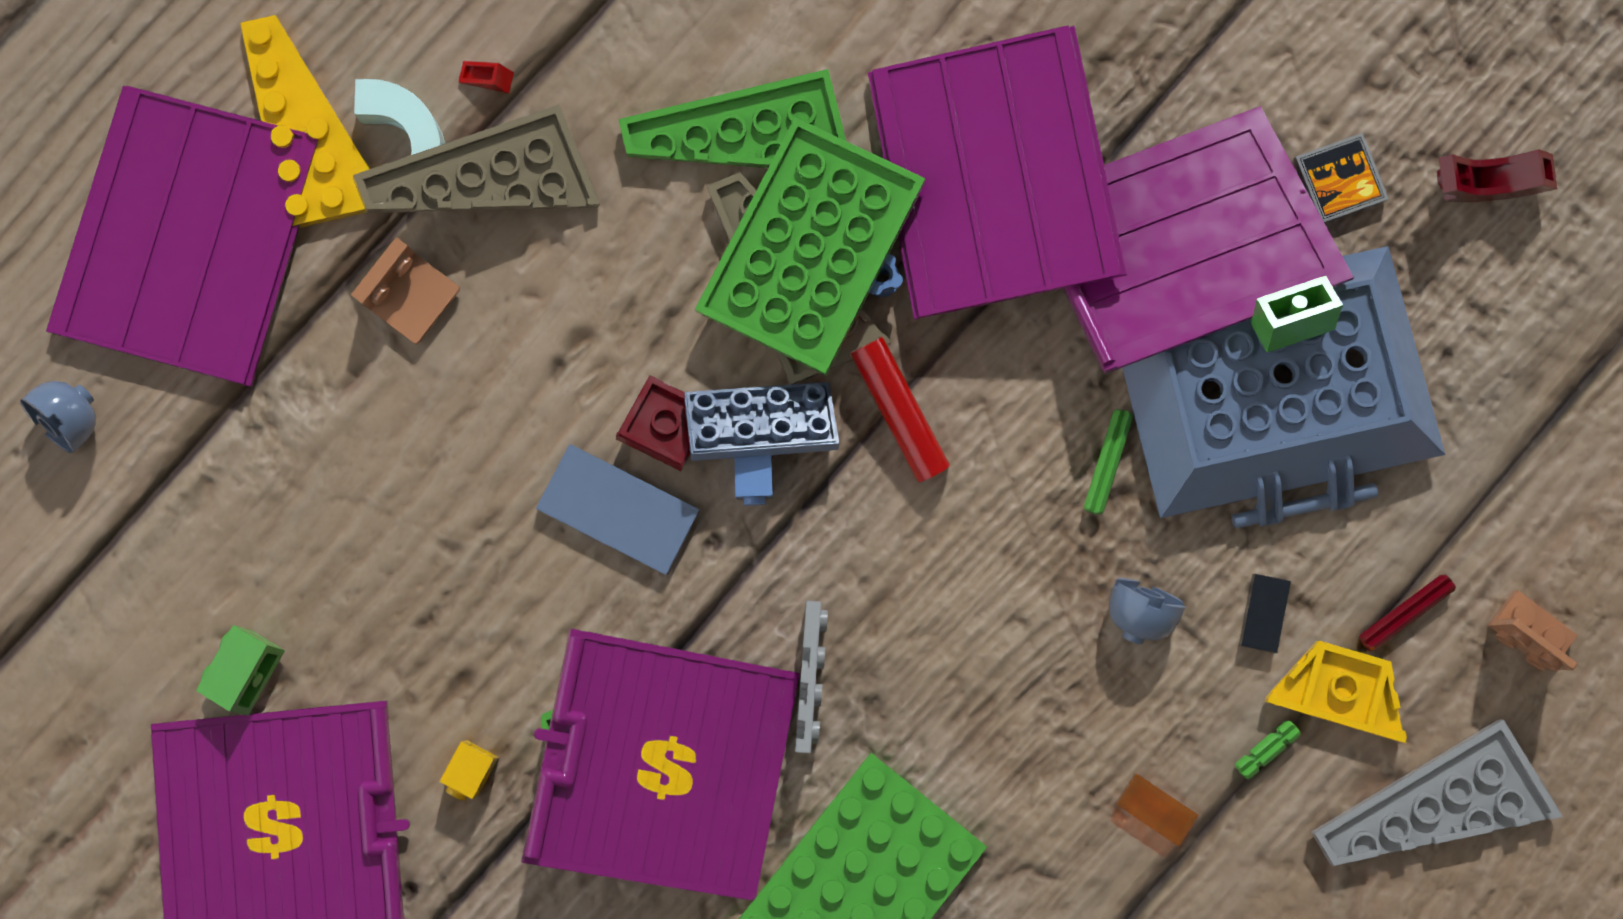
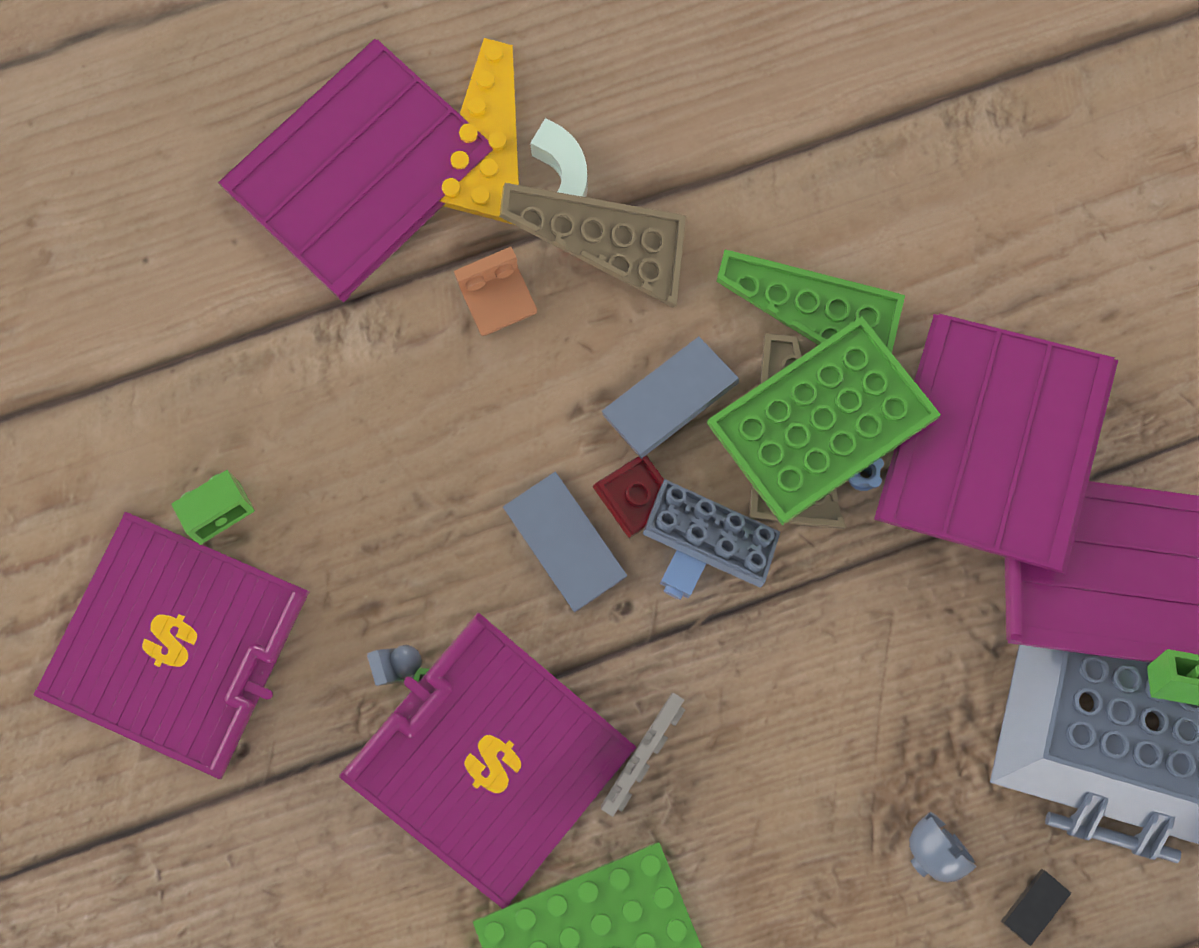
camera: 30 degrees right, 5 degrees down
sand blue cylinder [20,381,96,453] -> none
yellow brick [439,740,499,801] -> none
red piece [458,61,514,94] -> none
red brick [849,336,951,483] -> none
bright green axle [1084,409,1133,515] -> none
none -> sand blue tile [367,645,422,686]
none -> sand blue tile [602,336,739,459]

